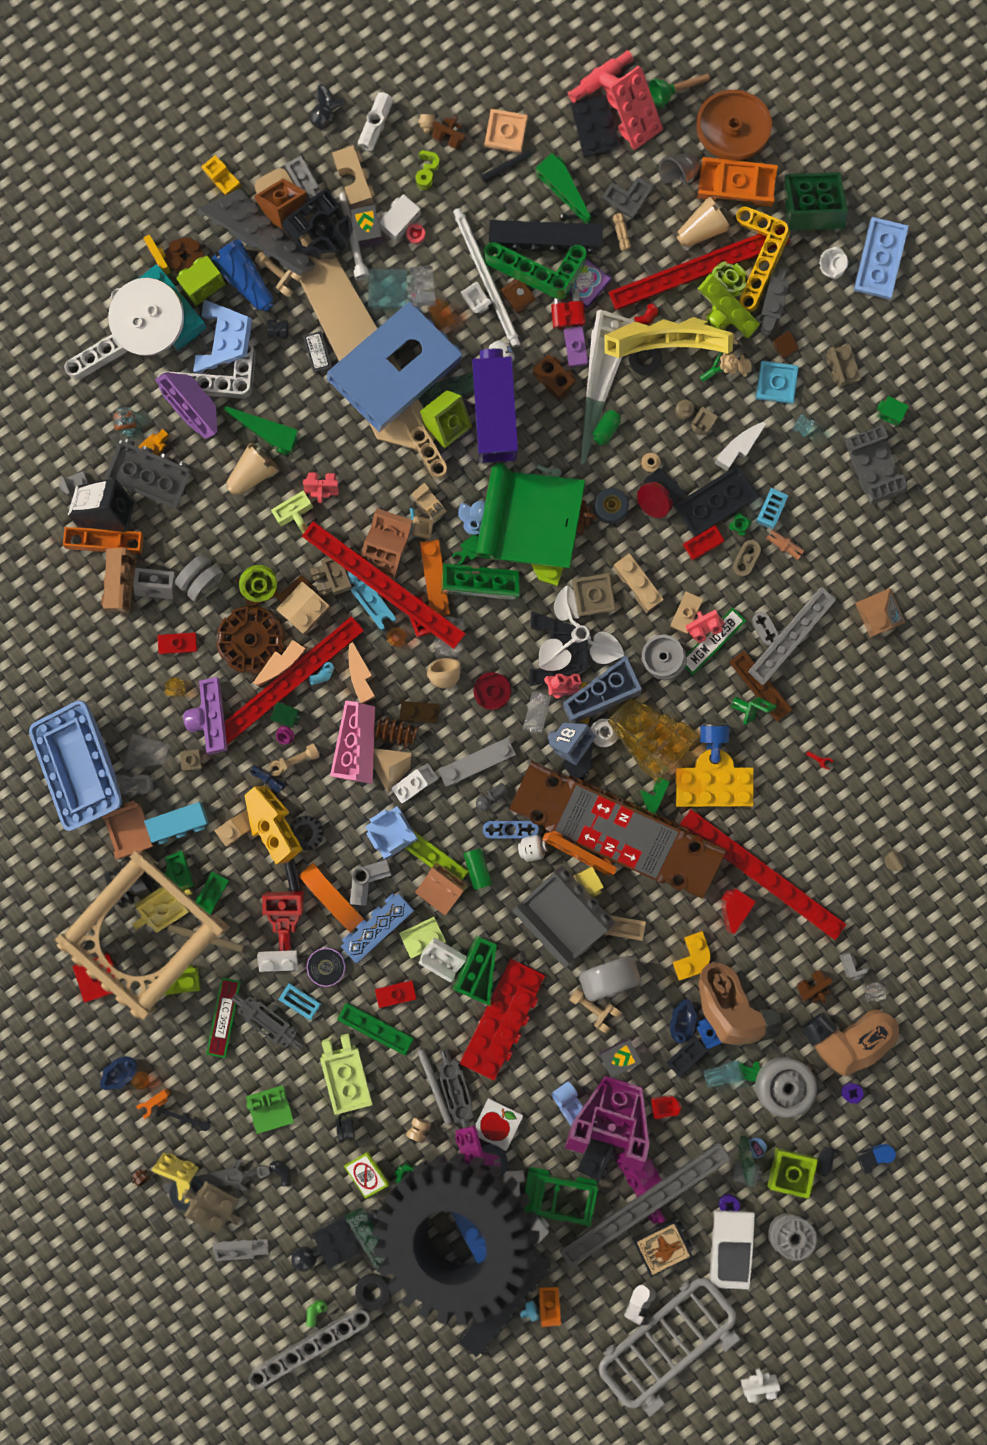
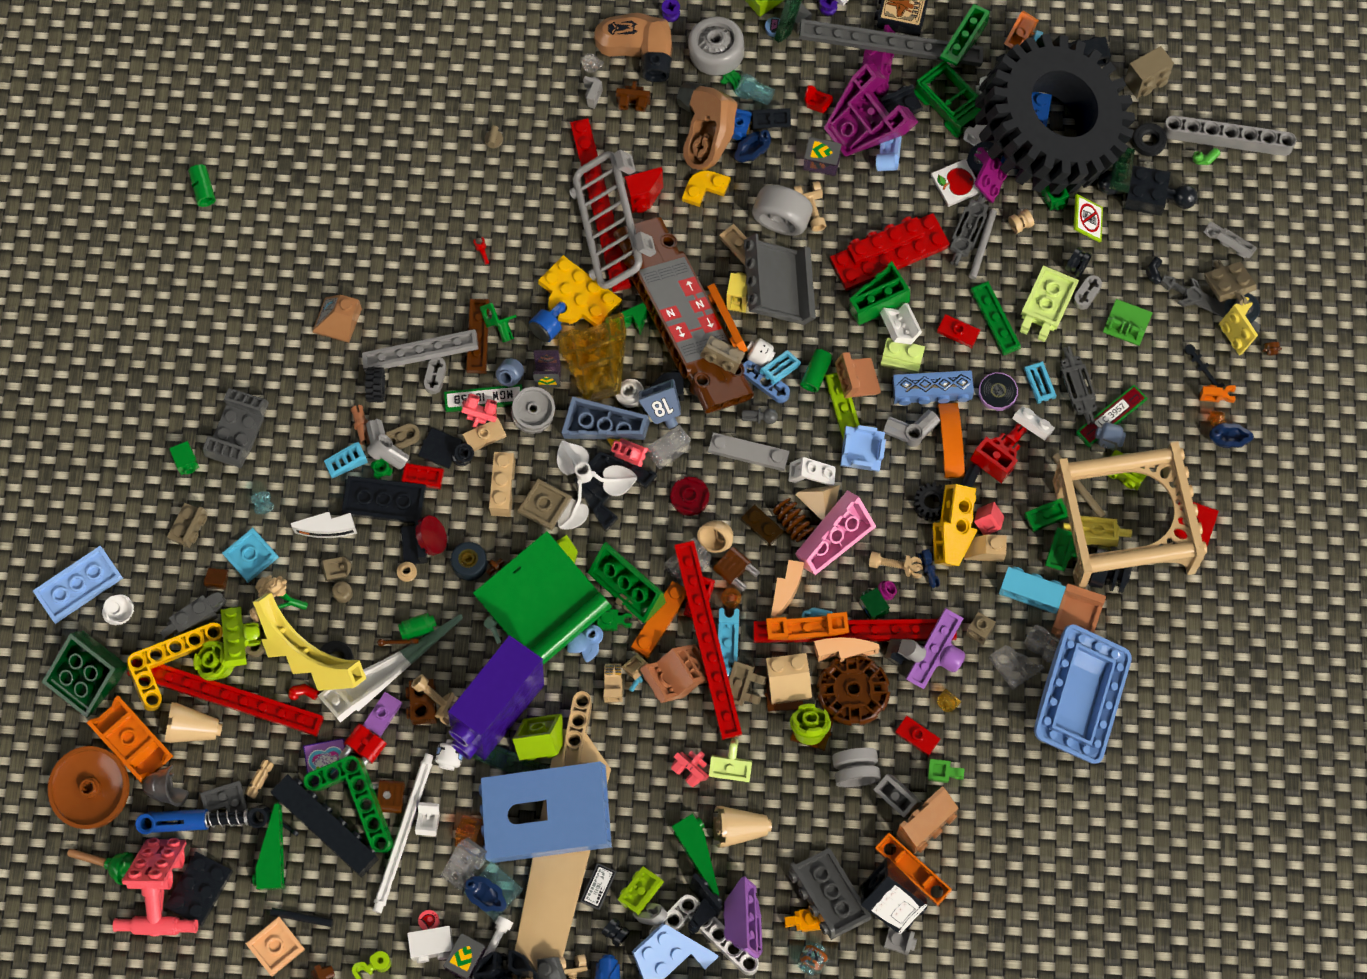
camera: 140 degrees left, 15 degrees down
none -> piece [135,805,272,834]
none -> black tyre [365,367,386,403]
none -> light grey piece [366,419,409,470]
none -> reddish brown hinge [377,639,419,646]
none -> tan bar [411,674,459,725]
none -> black piece [418,427,463,469]
none -> black wheel [452,443,474,467]
none -> dark blue arm [465,876,507,912]
none -> sand blue head [496,358,524,387]
none -> clear purple piece [533,350,561,387]
none -> light grey bar [569,150,656,289]
none -> lime bracket [617,866,664,916]
none -> light grey beam [633,902,668,926]
none -> black plate [687,873,722,935]
none -> dark tan bracket [700,335,745,374]
none -> reddish brown piece [713,546,760,591]
none -> medium azure tile [760,350,801,385]
none -> orange slope [766,612,849,640]
none -> leg [884,639,926,665]
none -> bright green plate [928,759,965,783]
none -> green slope [940,4,990,66]
none -> coral panel [974,502,1004,535]
none -> light grey beam [1073,275,1102,310]
none -> sand blue head [1095,422,1126,450]
none -> dark tan brick [1124,46,1174,98]

